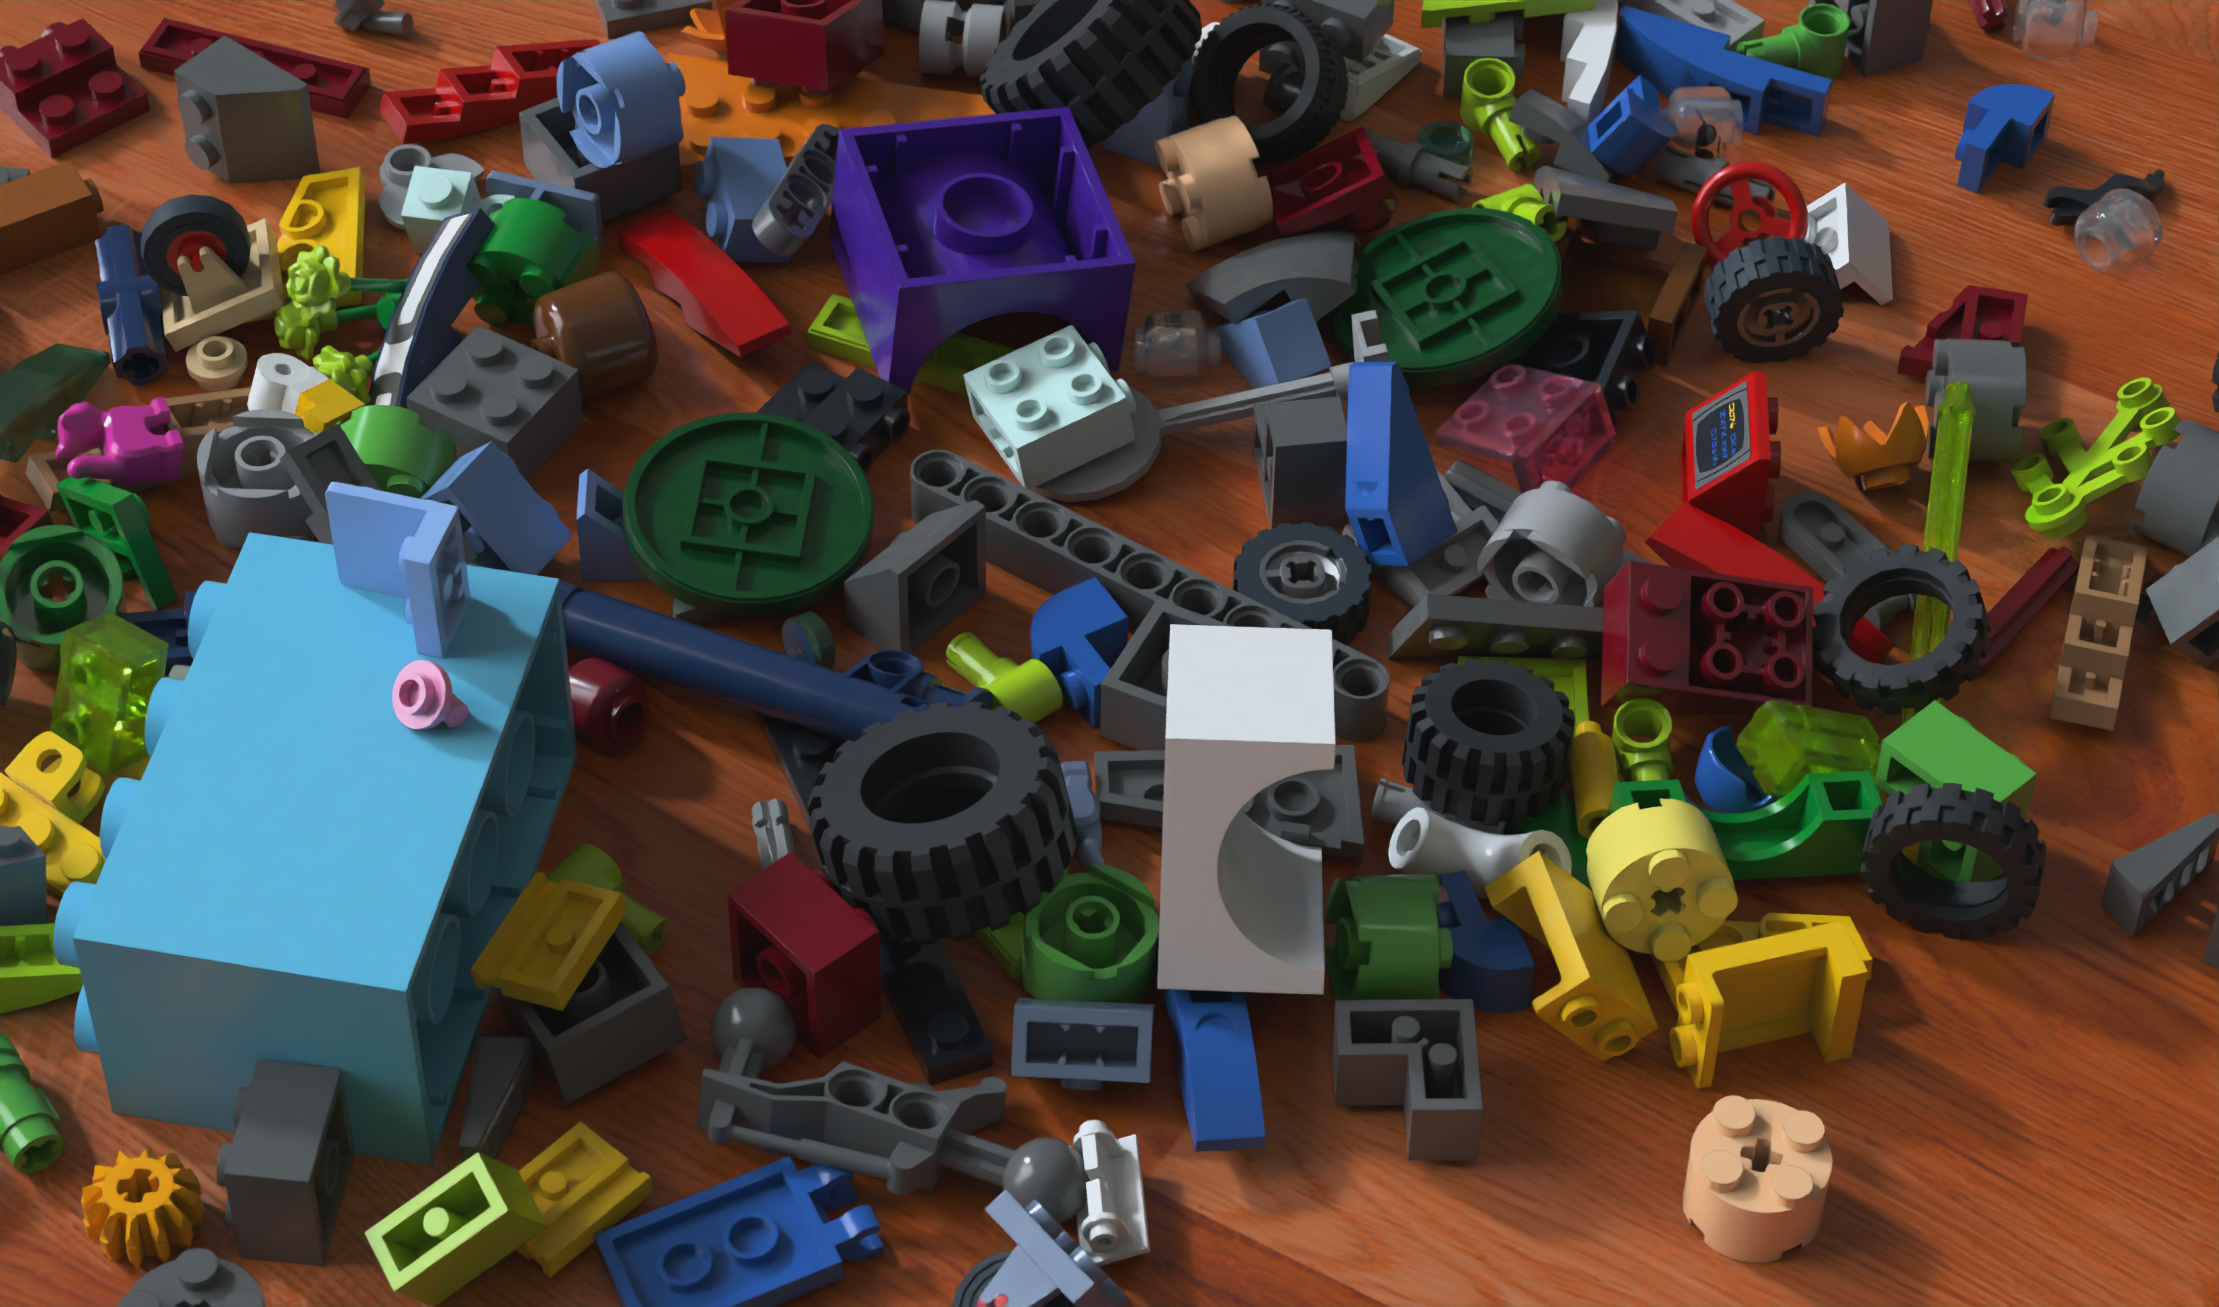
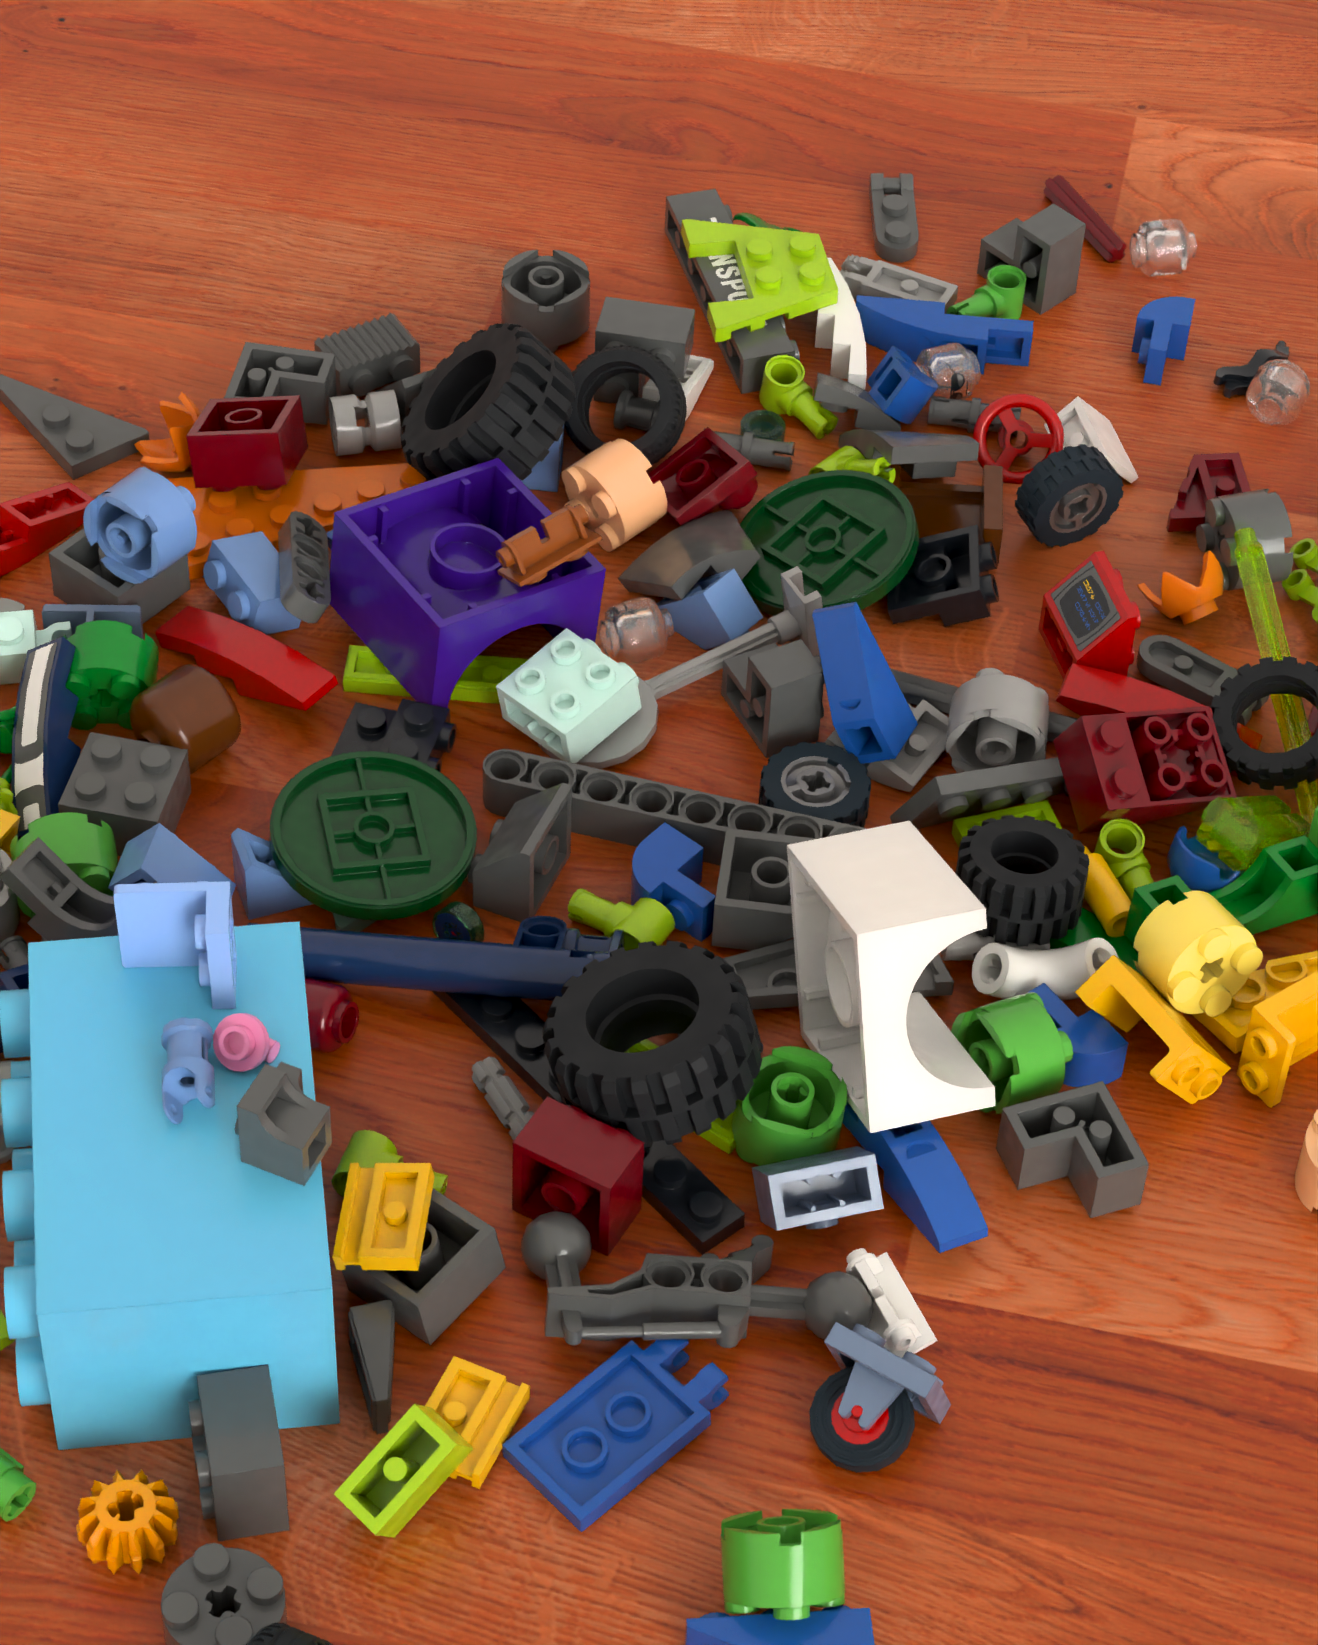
camera: 20 degrees left, 0 degrees up
clear pink bracket [1436,363,1618,493] -> none
none -> medium blue piece [161,1017,215,1124]
none -> dark grey brick [235,1062,332,1186]
none -> dark orange hinge [496,504,603,587]

